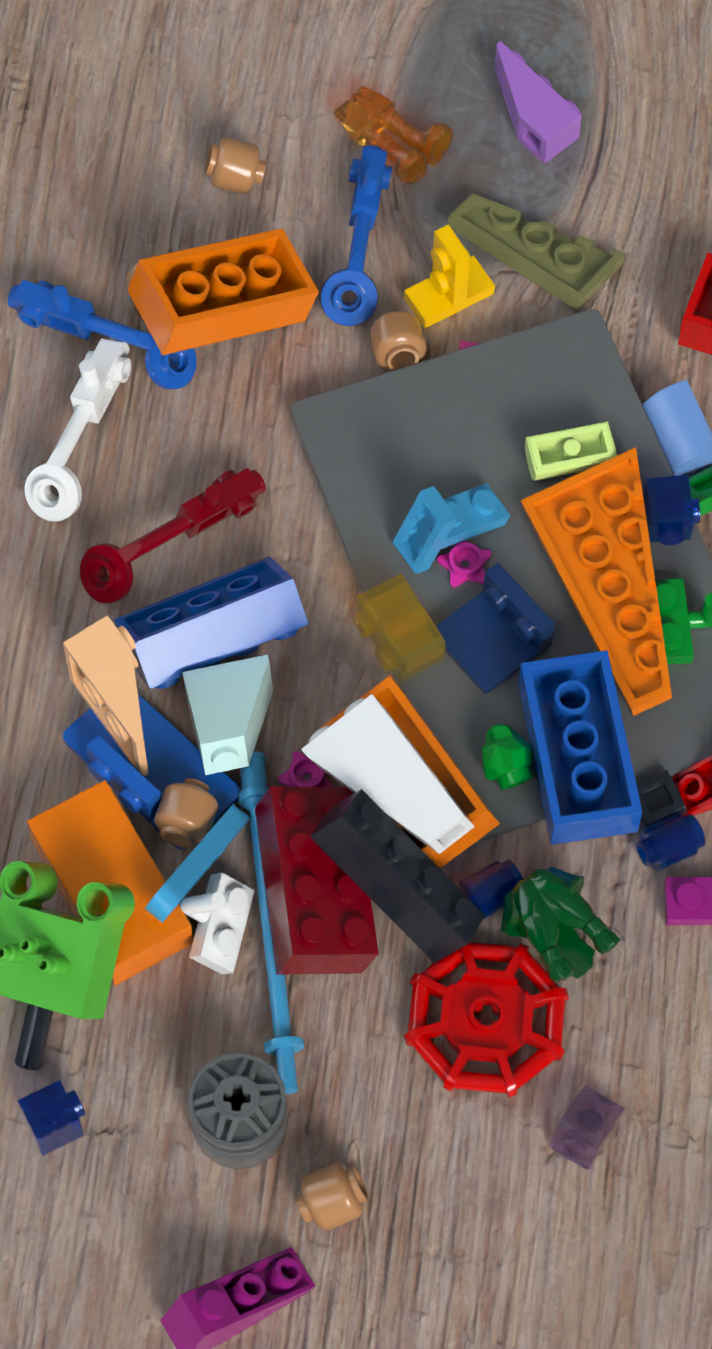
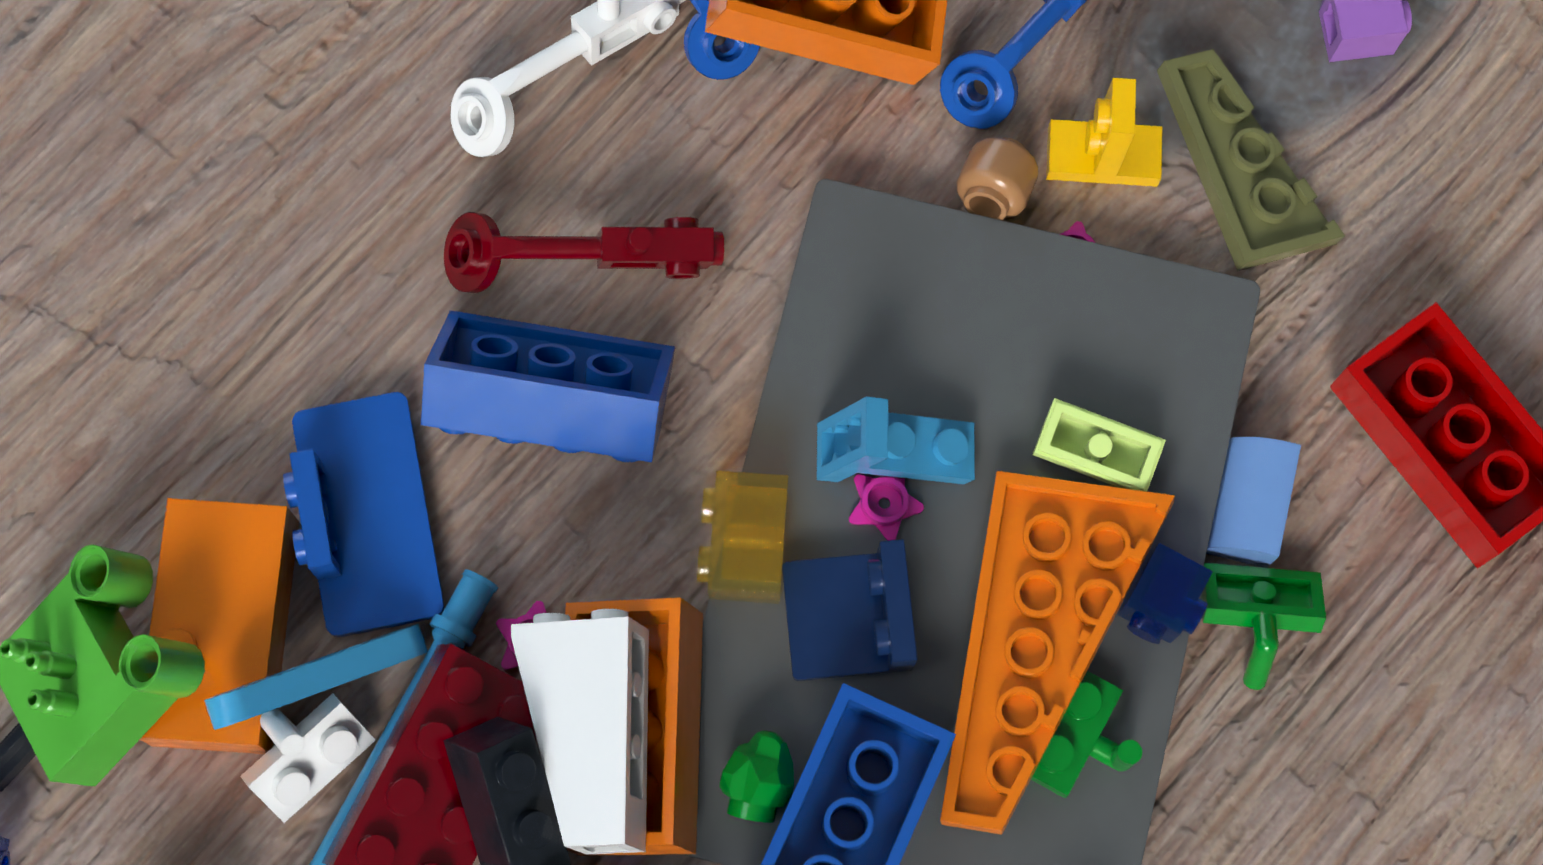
camera: 30 degrees right, 10 degrees up
light nougat slope [63,615,149,776] -> none
medium nougat head [154,778,219,848] -> none
light aqua slope [182,655,273,775] -> none

